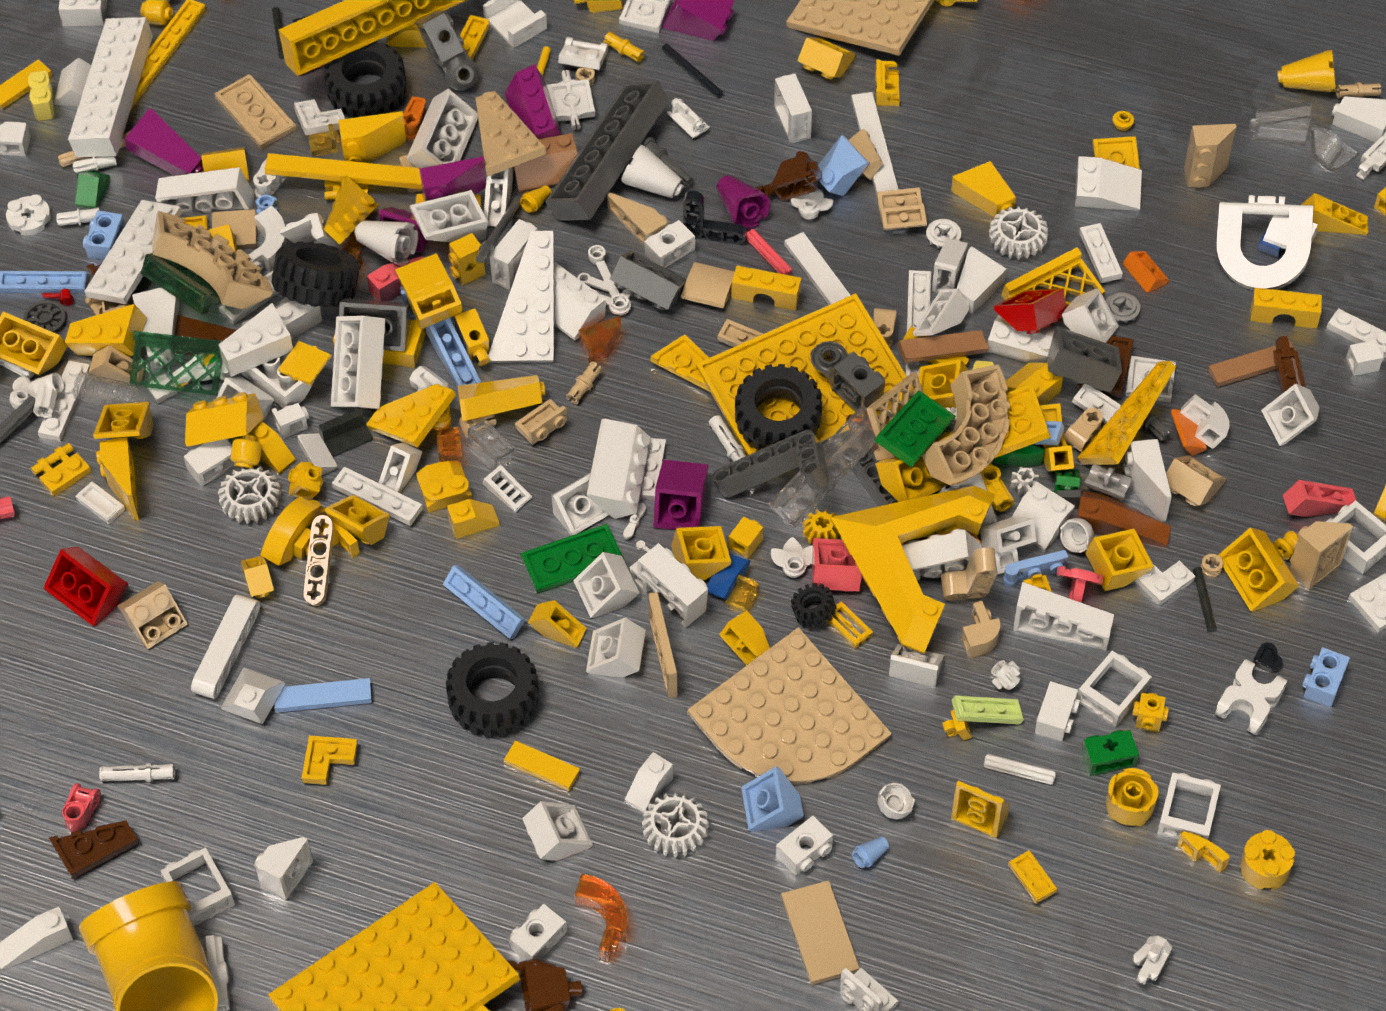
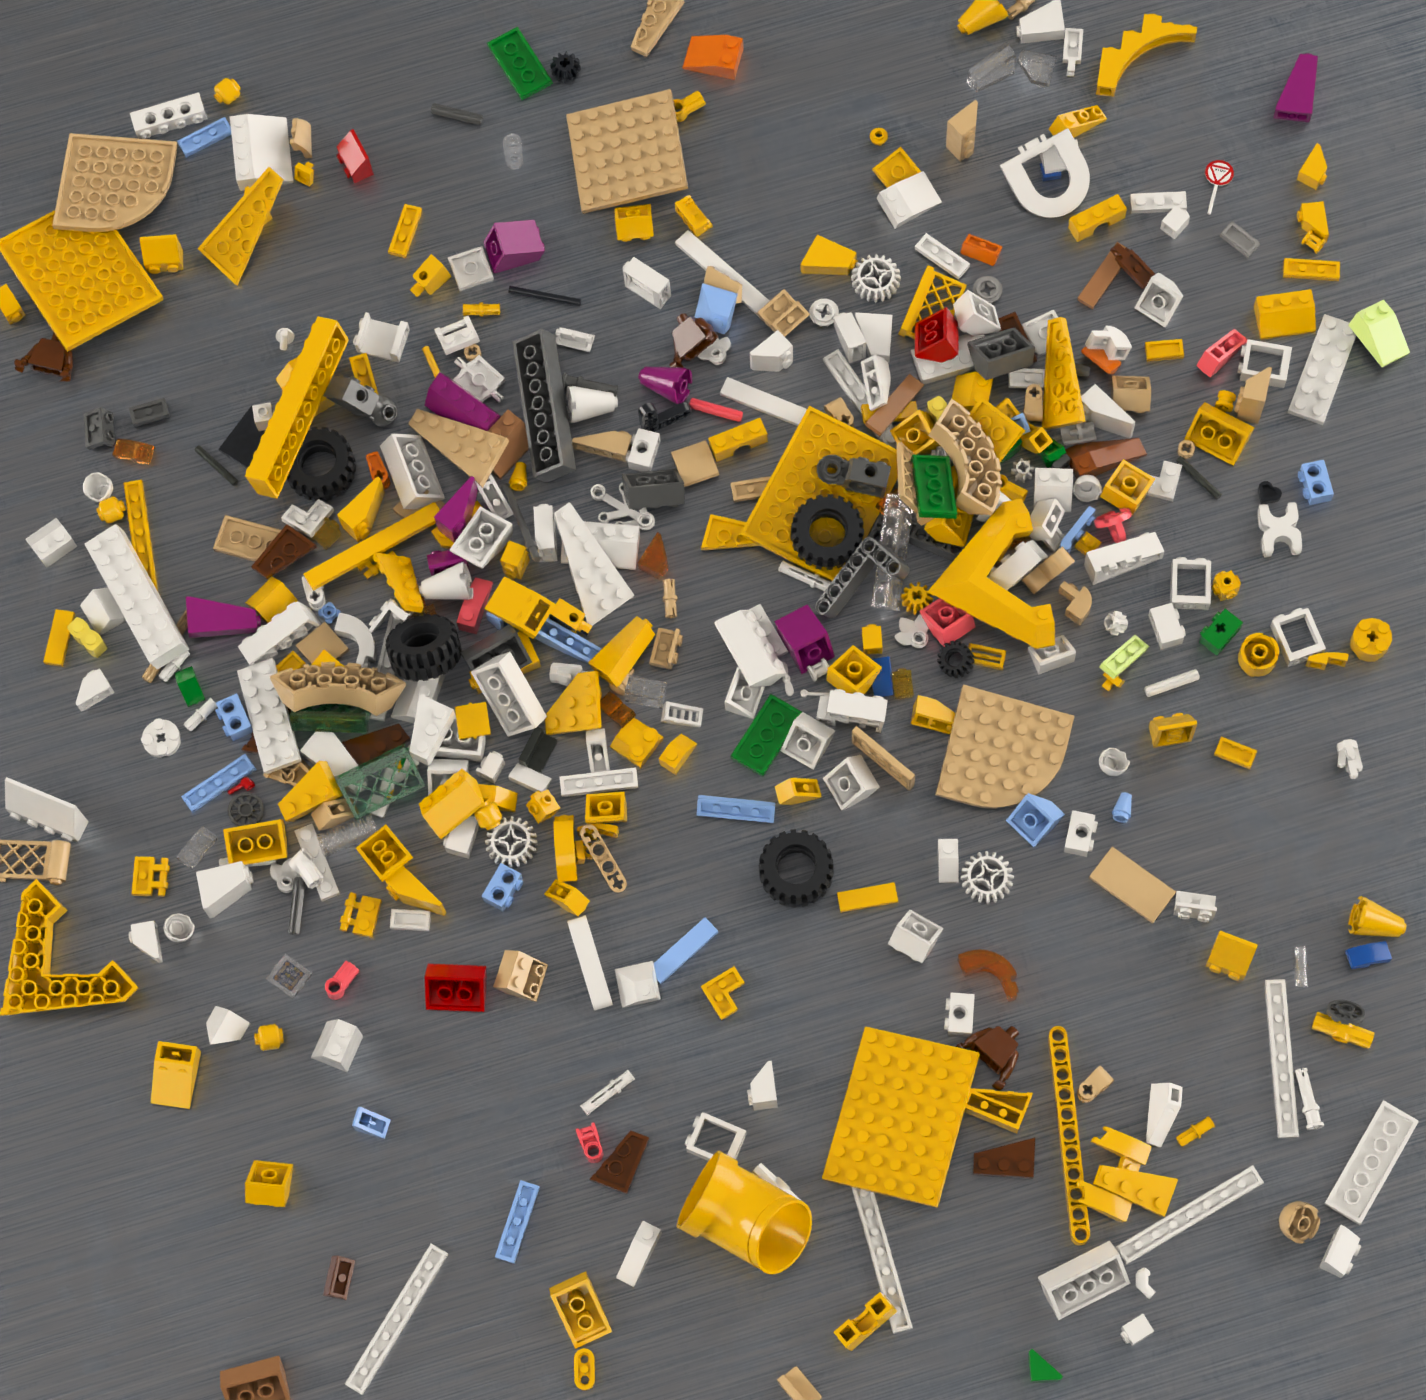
camera: 30 degrees left, 15 degrees up
none -> reddish brown wing [251,524,317,579]
none -> light blue brick [482,863,523,912]
none -> white slope [750,330,793,372]
none -> white bush [807,658,829,682]
none -> yellow tile [1144,339,1184,362]

